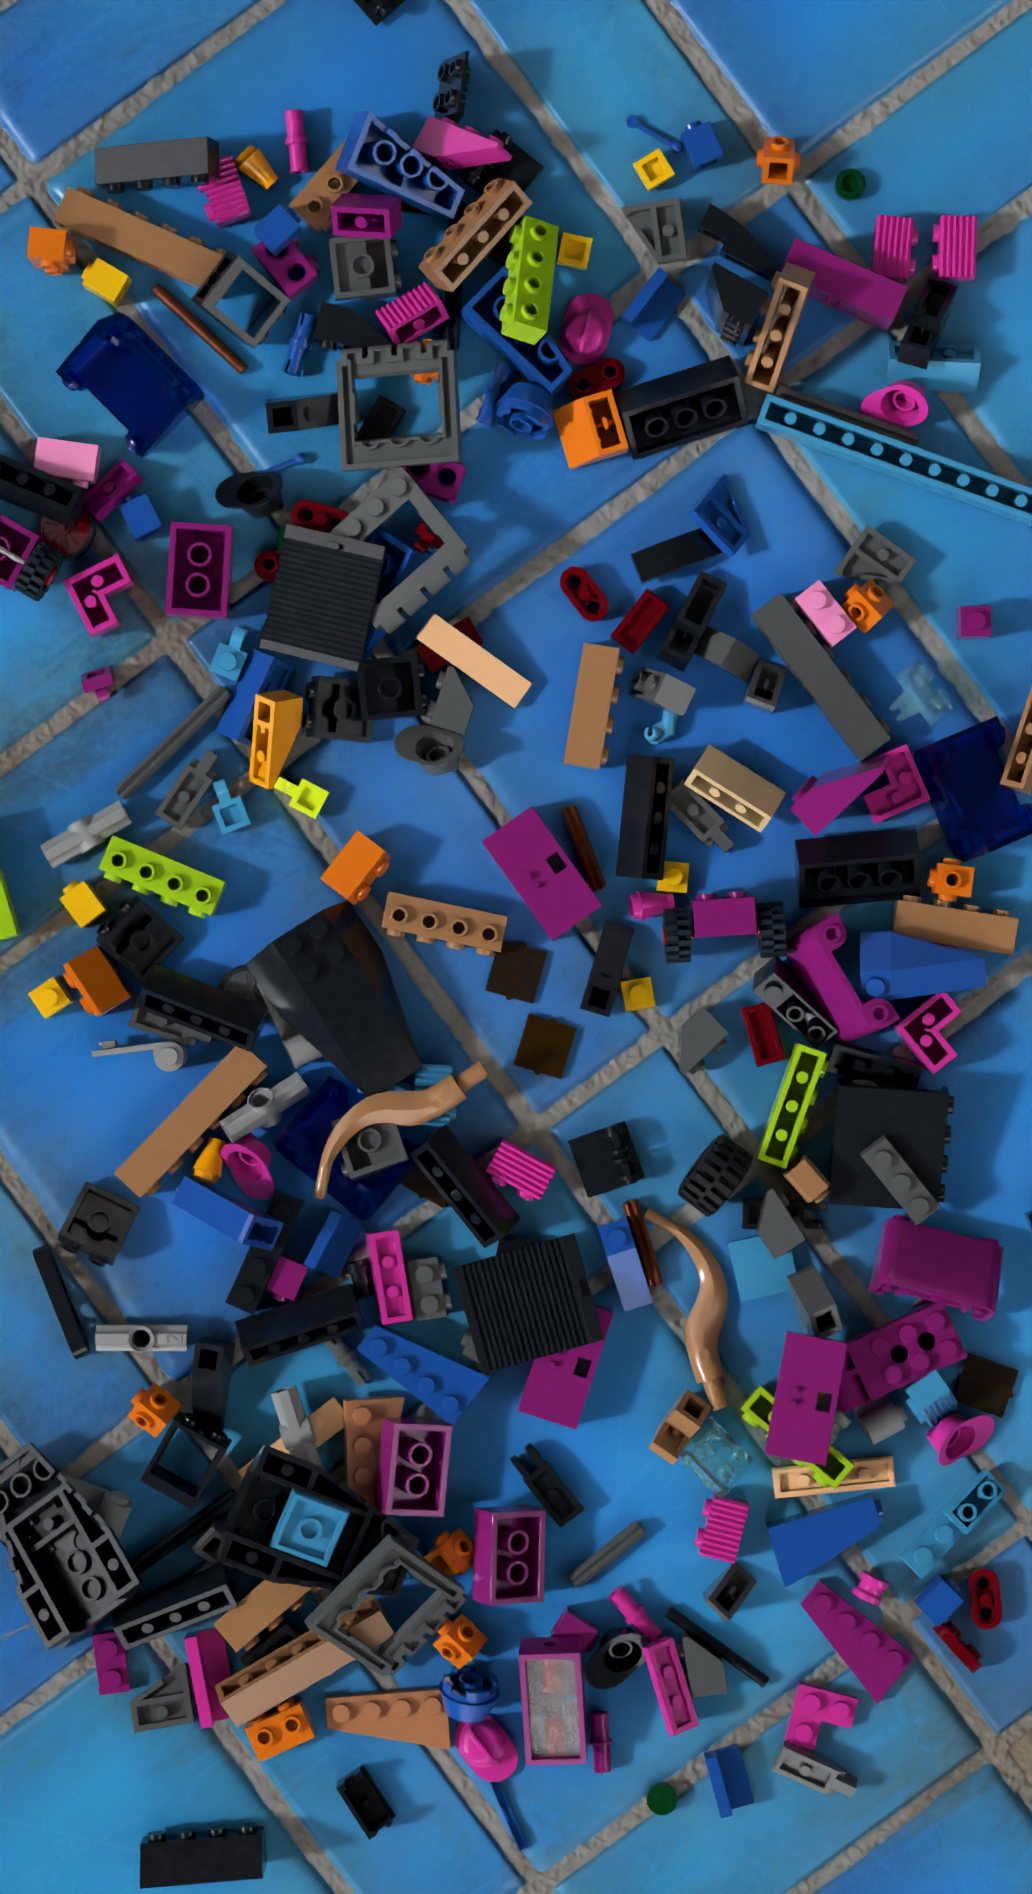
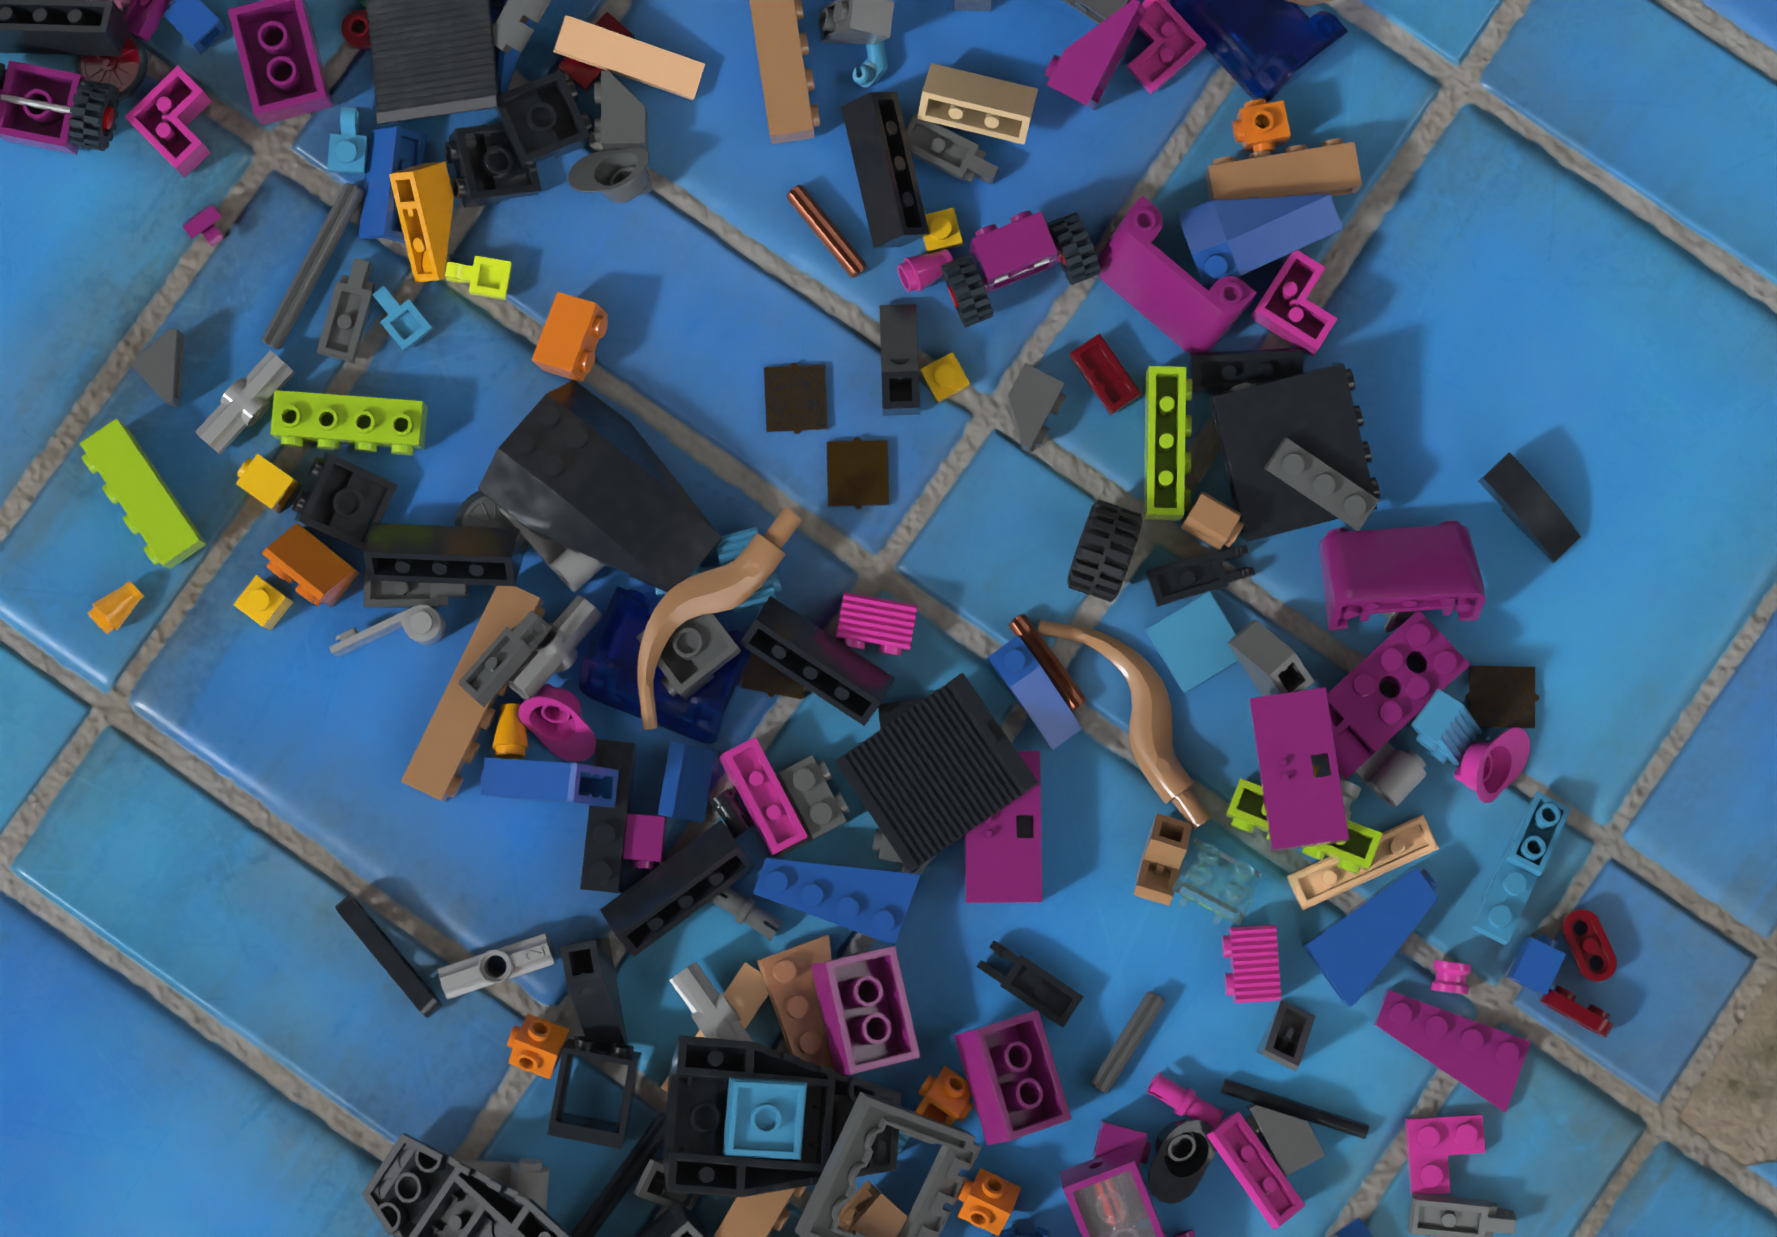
camera: 20 degrees left, 5 degrees down
black plate [58,1181,141,1267] -> none
medium nougat brick [381,892,508,957] -> none
magenta brick [482,806,602,941] -> none
black hinge [568,1121,645,1198] -> none
black slope [752,957,838,1049] -> none
dark grey slope [756,1186,806,1259] -> none
black slope [795,829,921,909] -> none
none -> dark grey slope [130,329,185,408]
none -> dark grey hinge [459,610,551,707]

